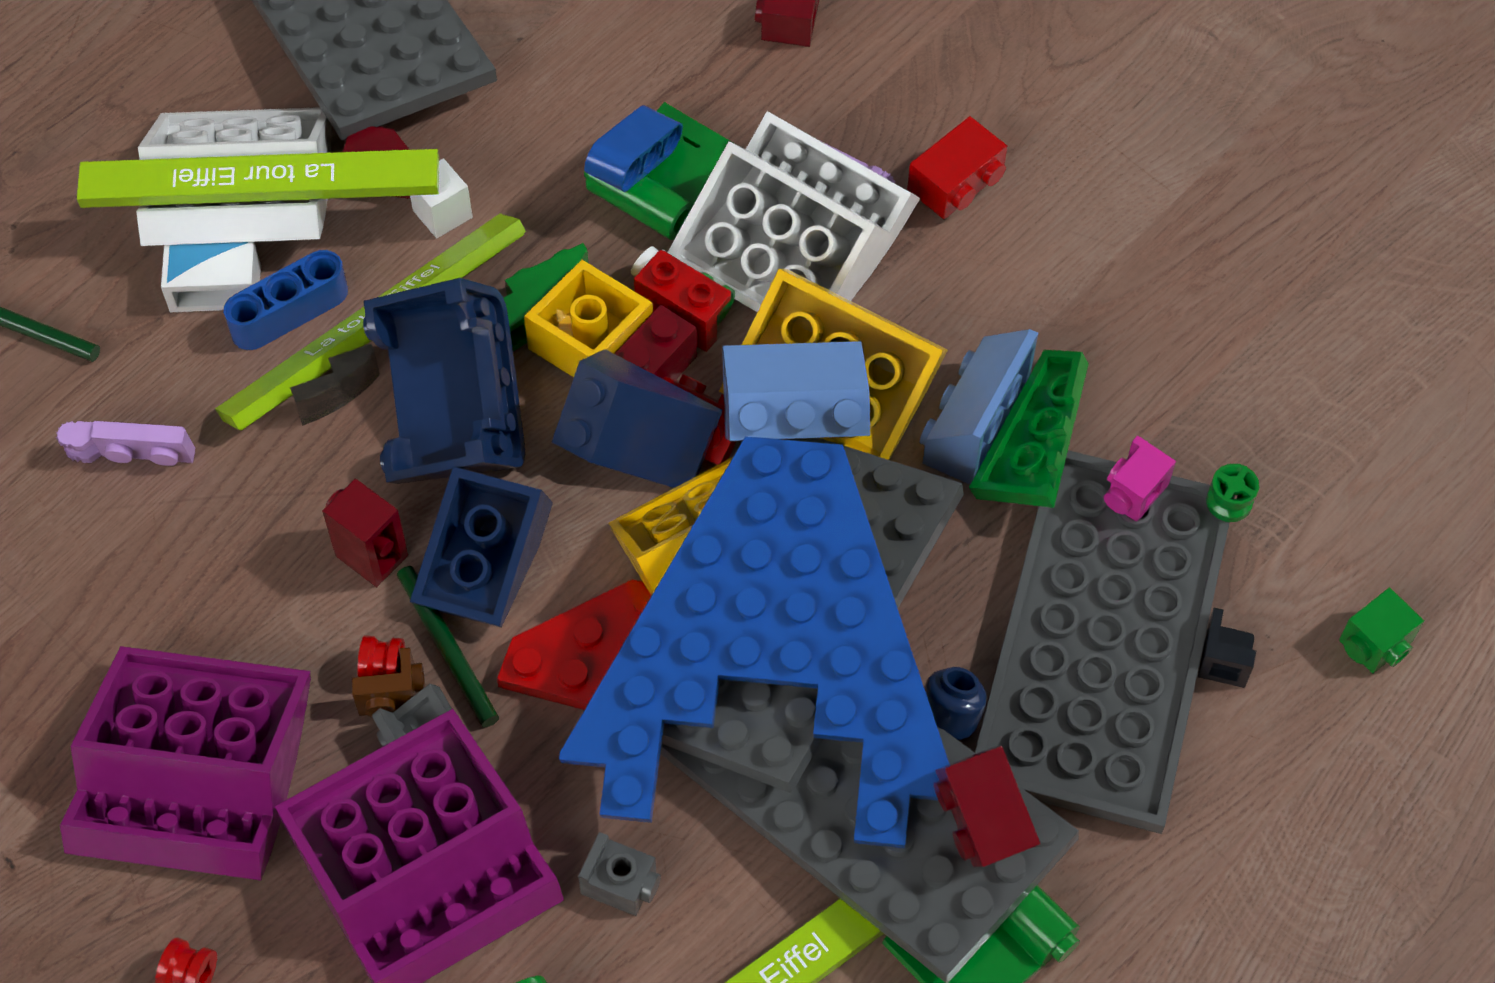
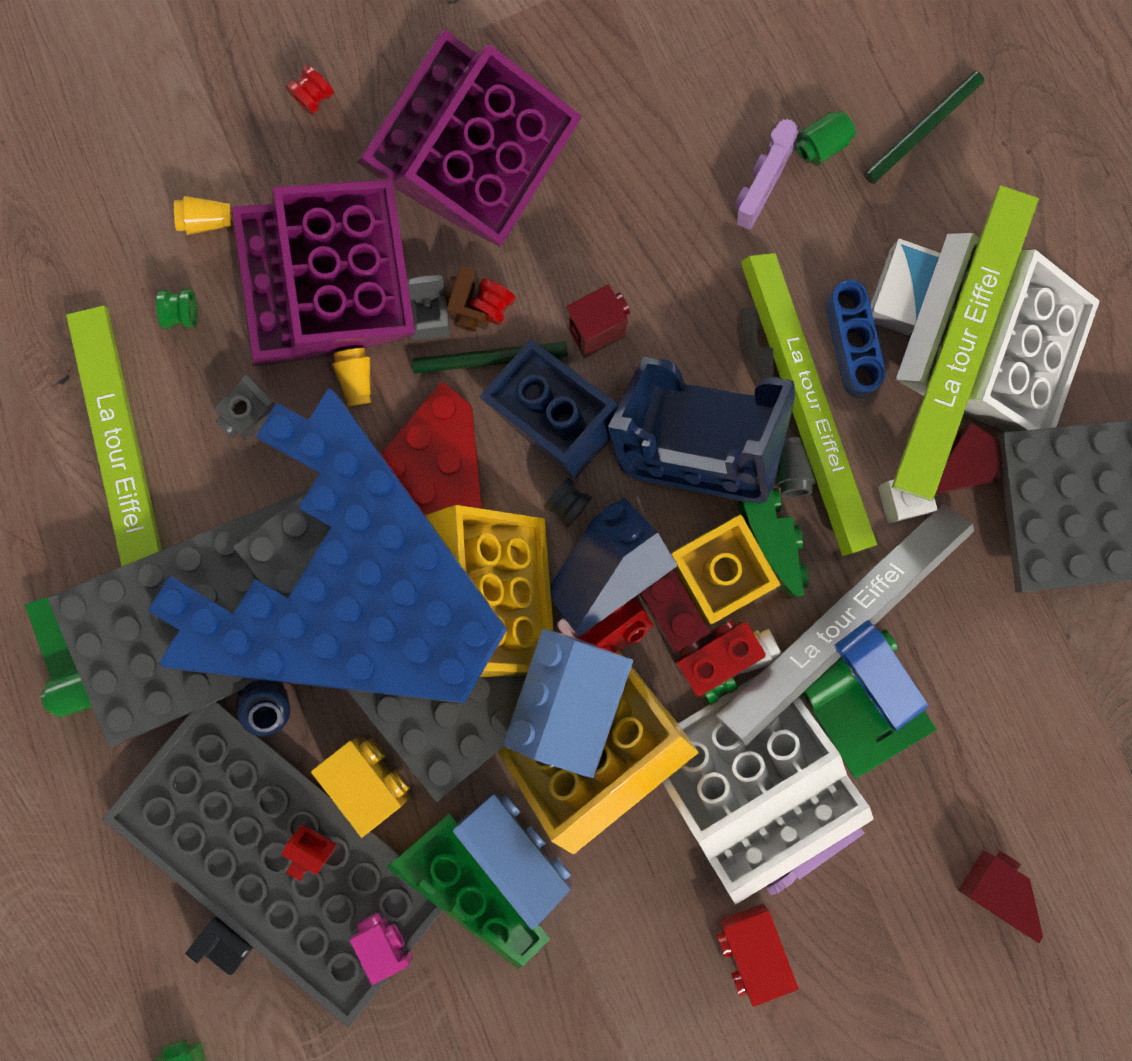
camera: 115 degrees right, 25 degrees up
dark red brick [933,746,1041,867] -> none
green wheel [1206,463,1260,522] -> none
none -> red tile [281,824,337,881]
none -> yellow brick [311,735,411,838]
none -> yellow cone [332,348,371,407]
none -> black wheel [544,477,593,527]
none -> light grey tile [716,504,974,745]
none -> green brick [796,110,856,166]

